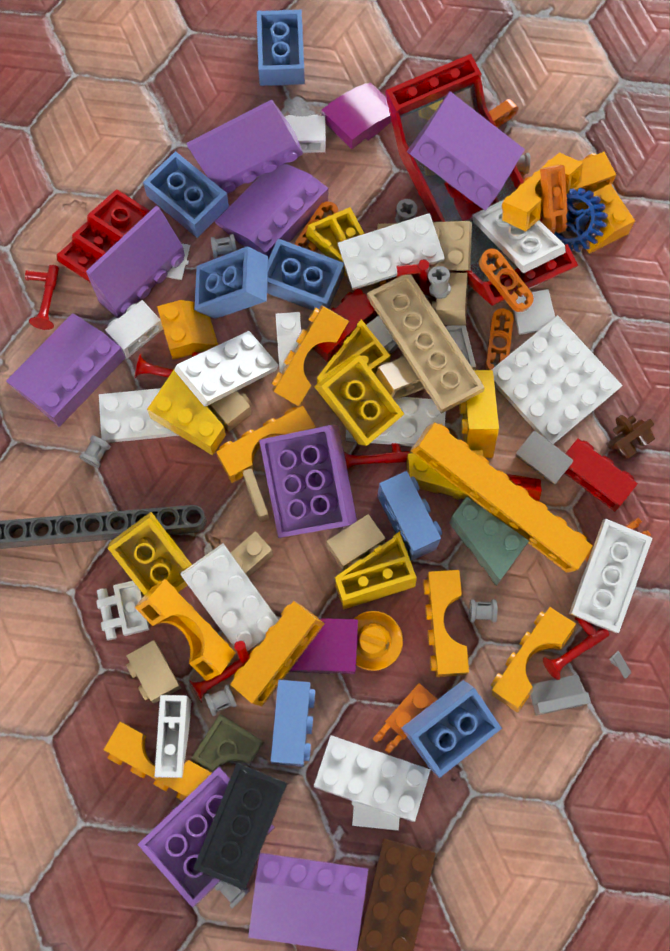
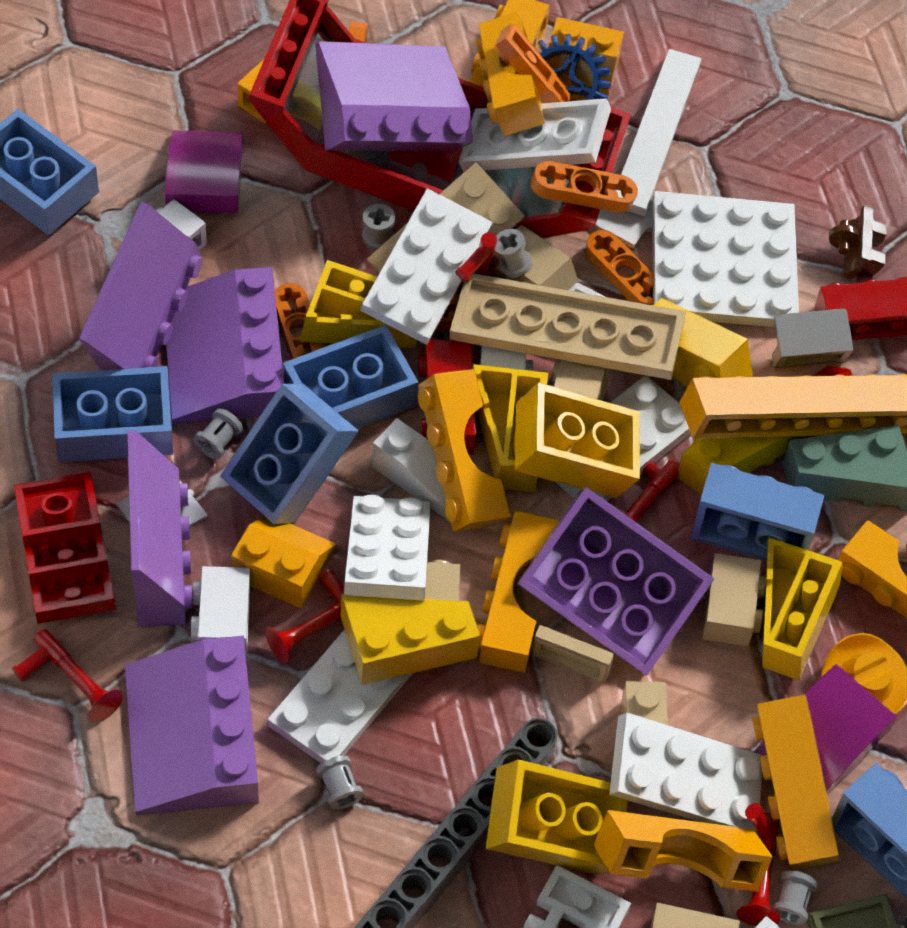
camera: 50 degrees left, 15 degrees down
none -> white tile [615,49,702,217]

